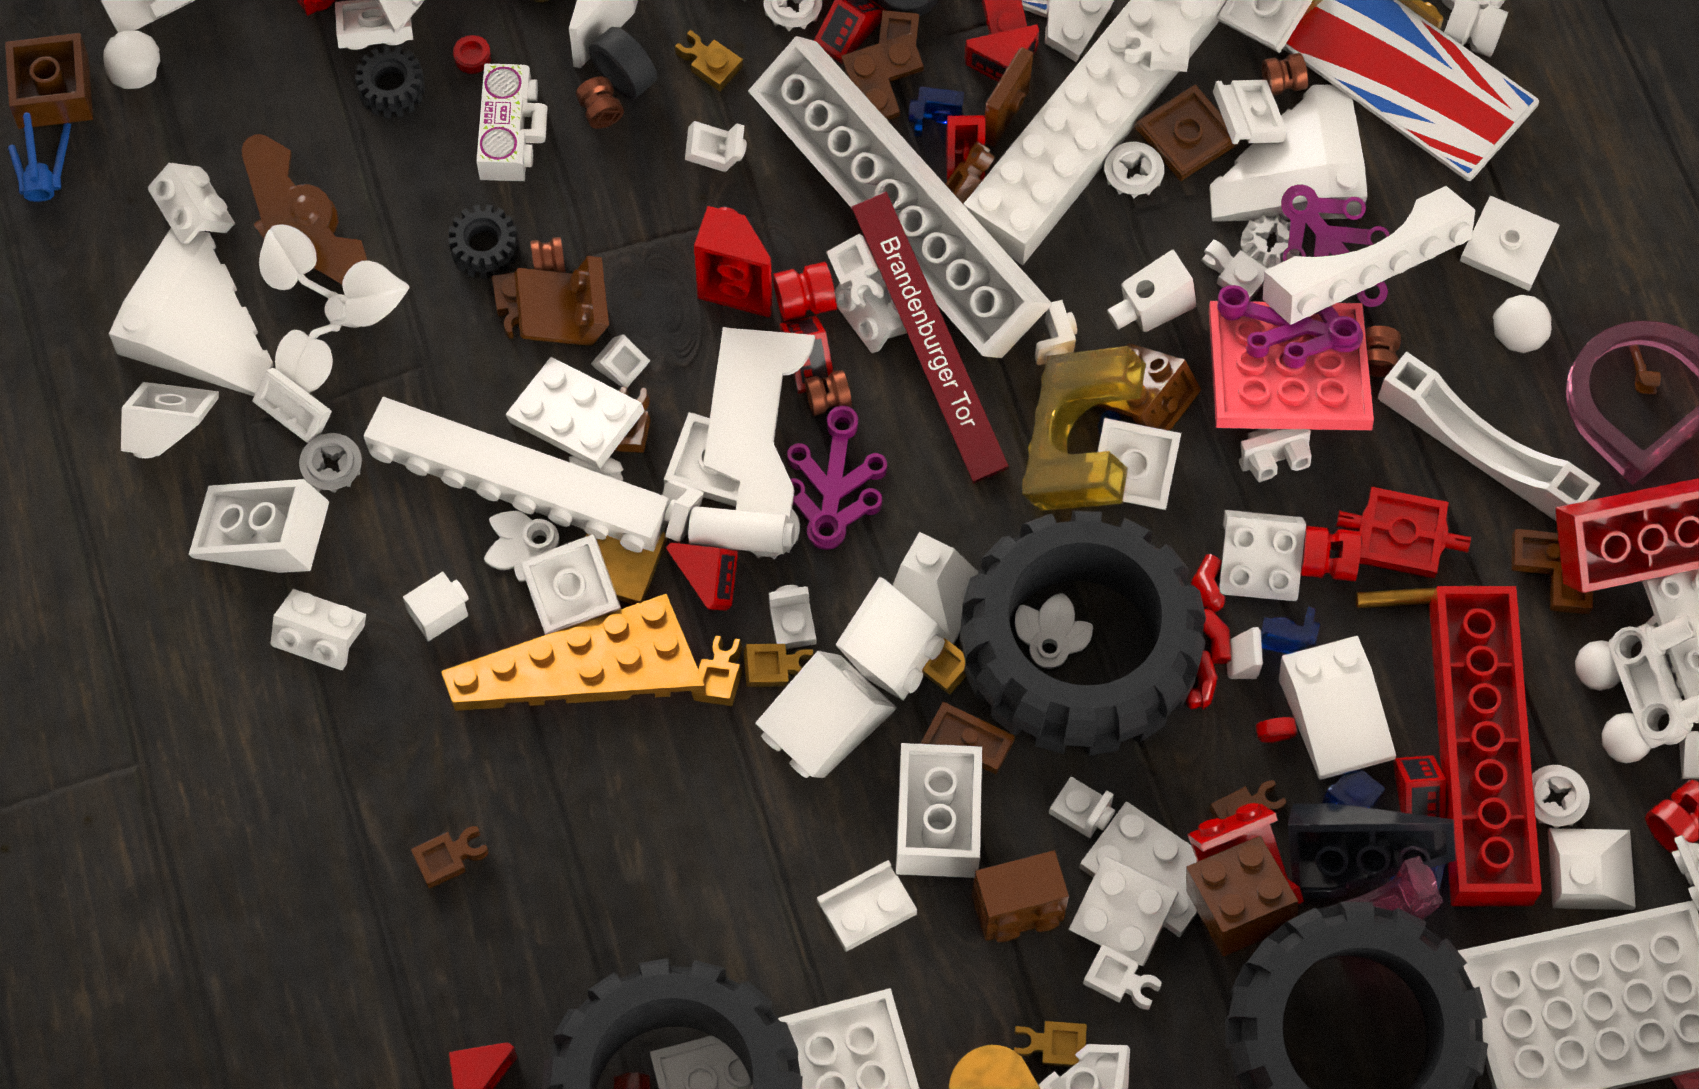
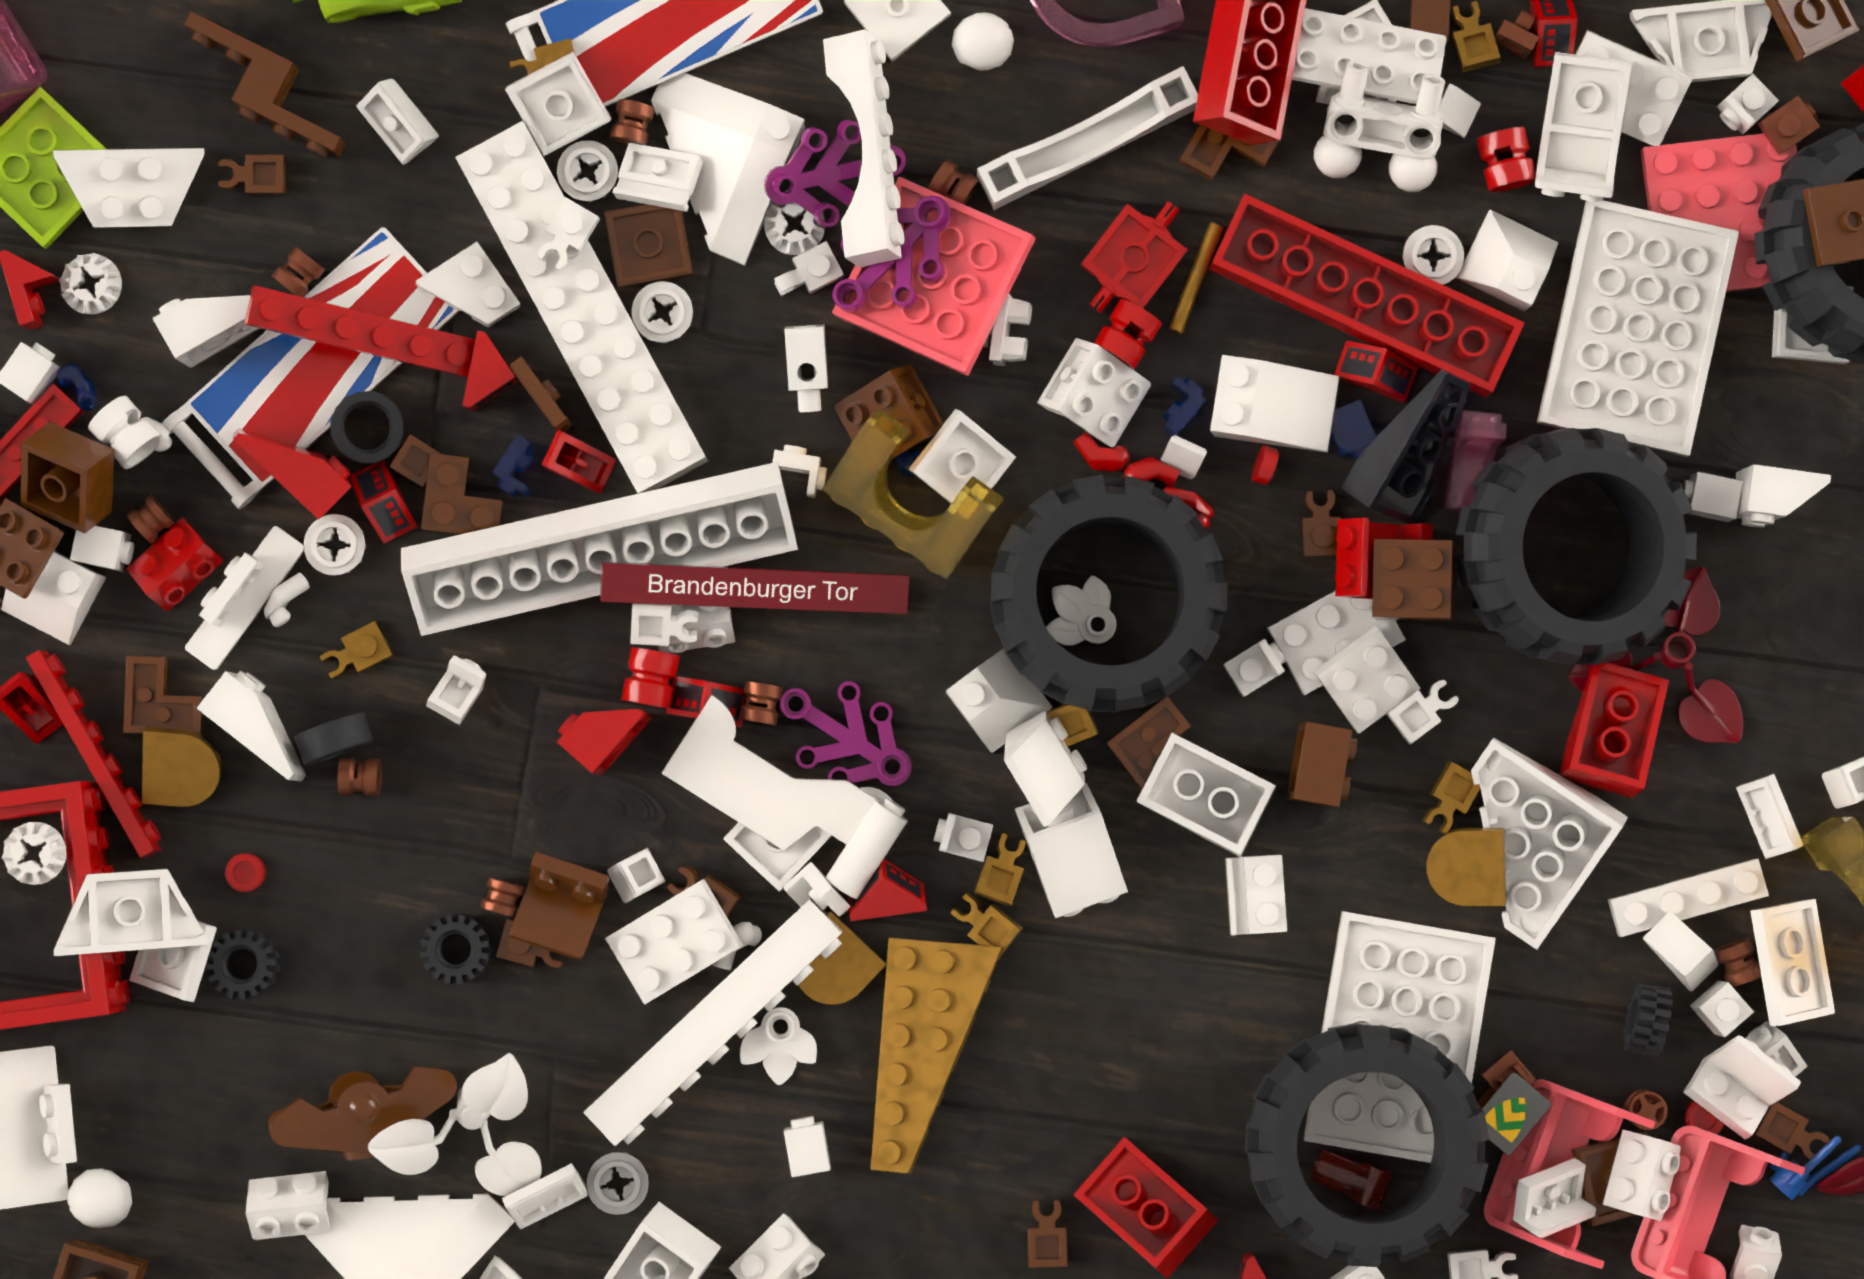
camera: 65 degrees left, 20 degrees up
white piece [477,64,548,181] -> none
white plate [519,534,621,635] -> none
reddish brown plate [945,141,994,204] -> none
none -> white gear [557,141,619,202]
none -> red slope [1074,1137,1218,1279]

